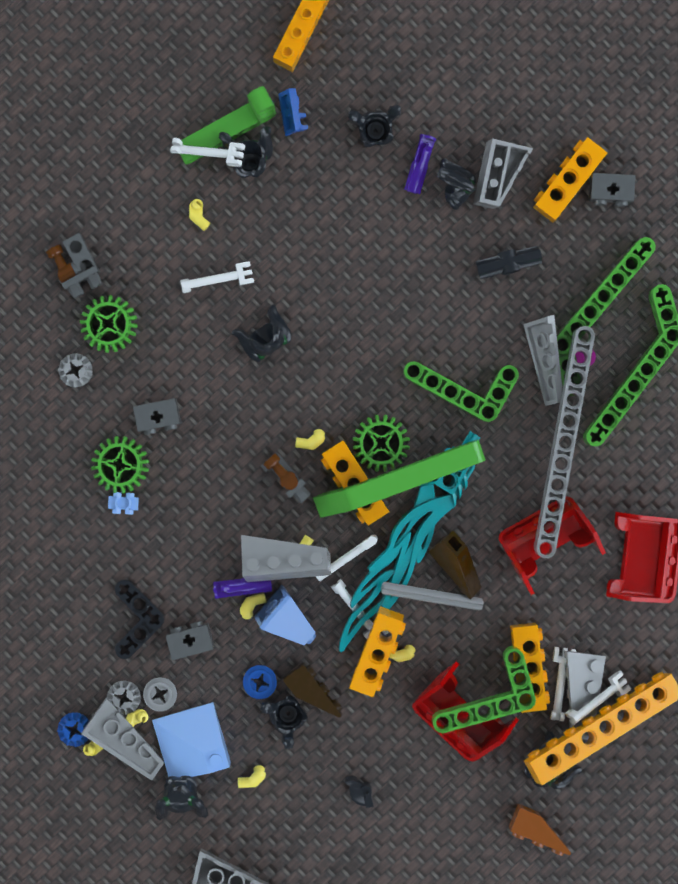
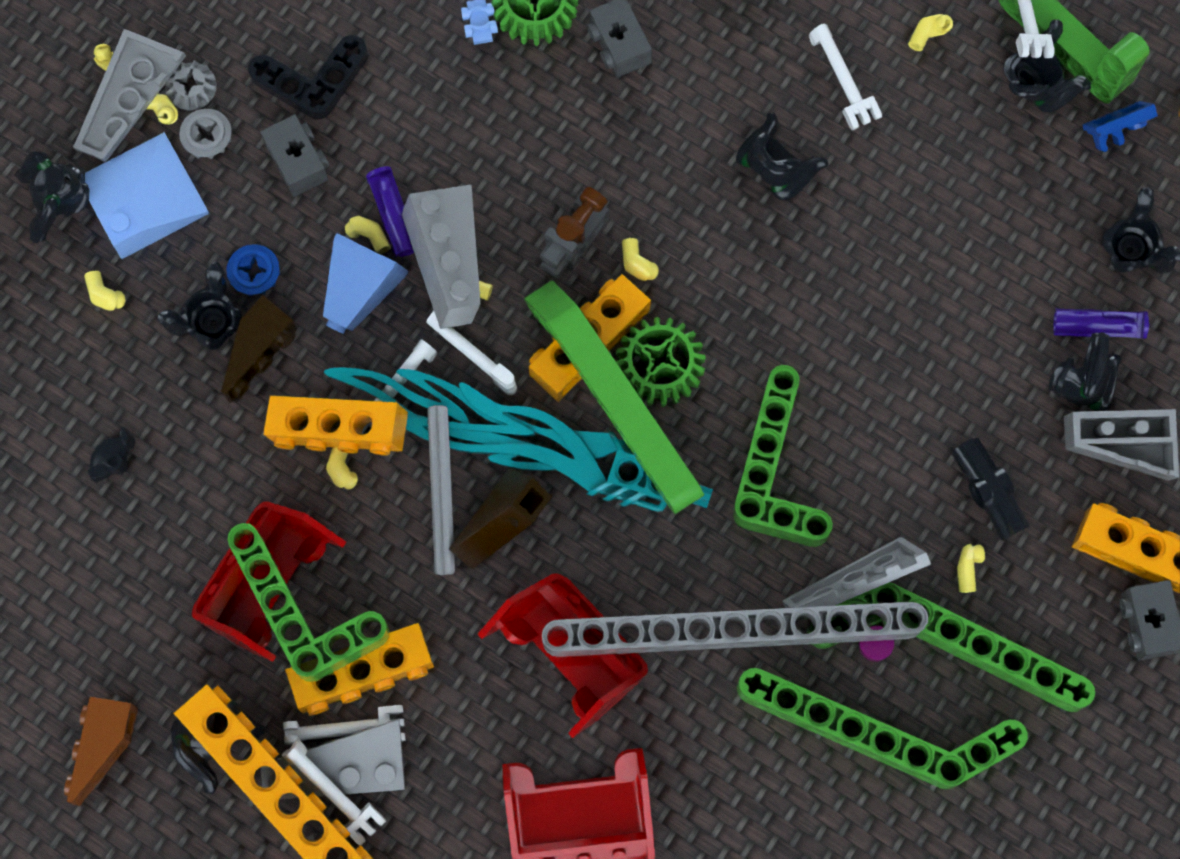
camera: 75 degrees right, 15 degrees down
blue gear [57,712,89,747] -> none
none -> light yellow arm [957,544,985,593]

